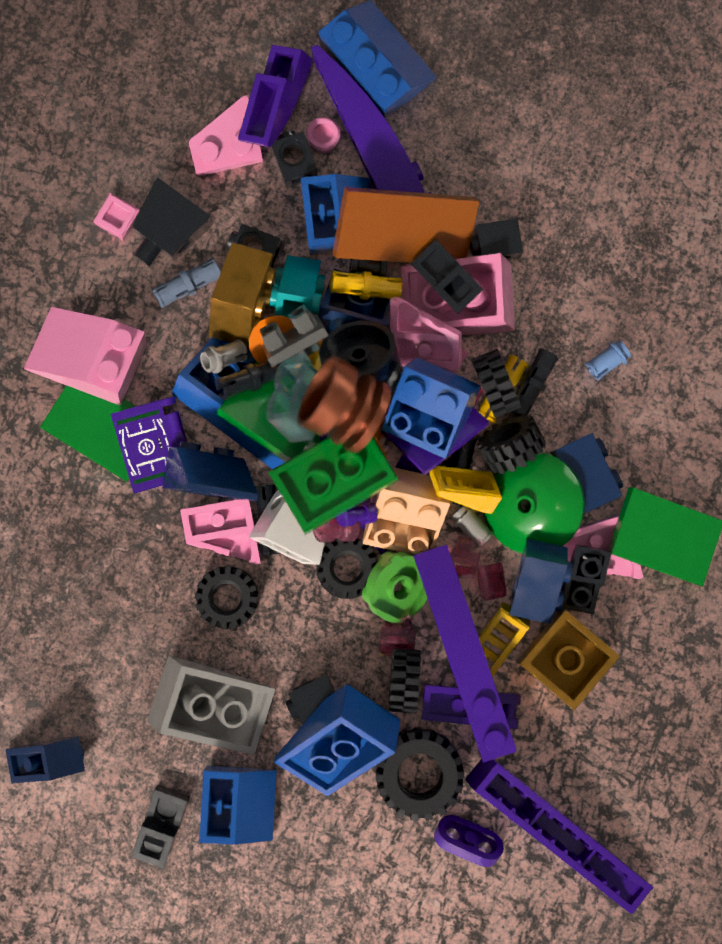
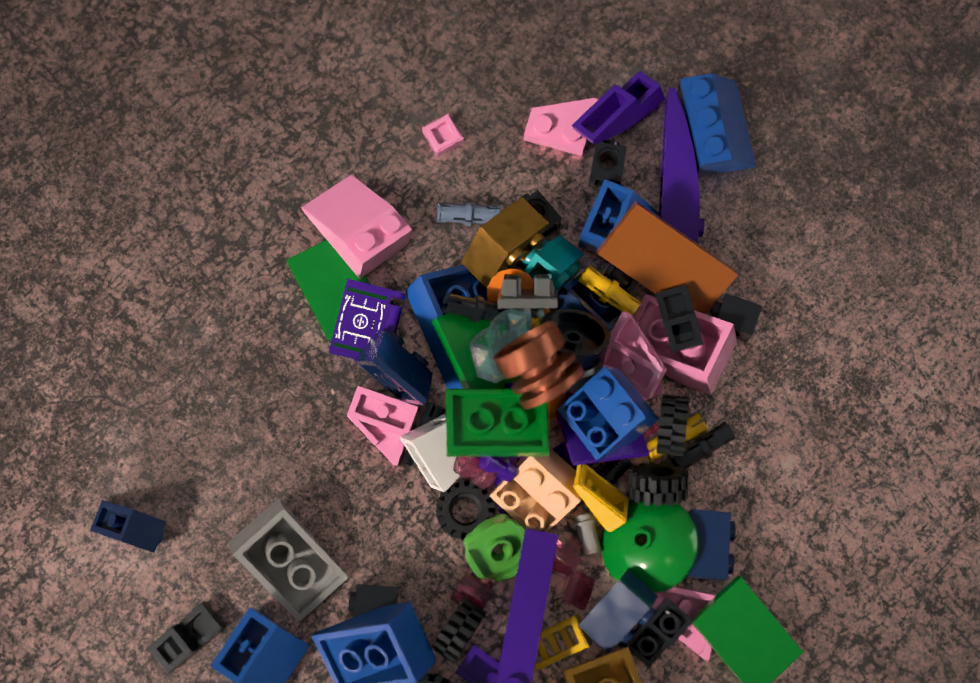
camera: 25 degrees right, 10 degrees down
black torso [132,178,214,267] -> none
black tyre [194,566,259,629] -> none
light grey pin [200,339,247,374] -> none
bright pink tile [306,117,340,154] -> none
medium blue pin [585,340,631,381] -> none

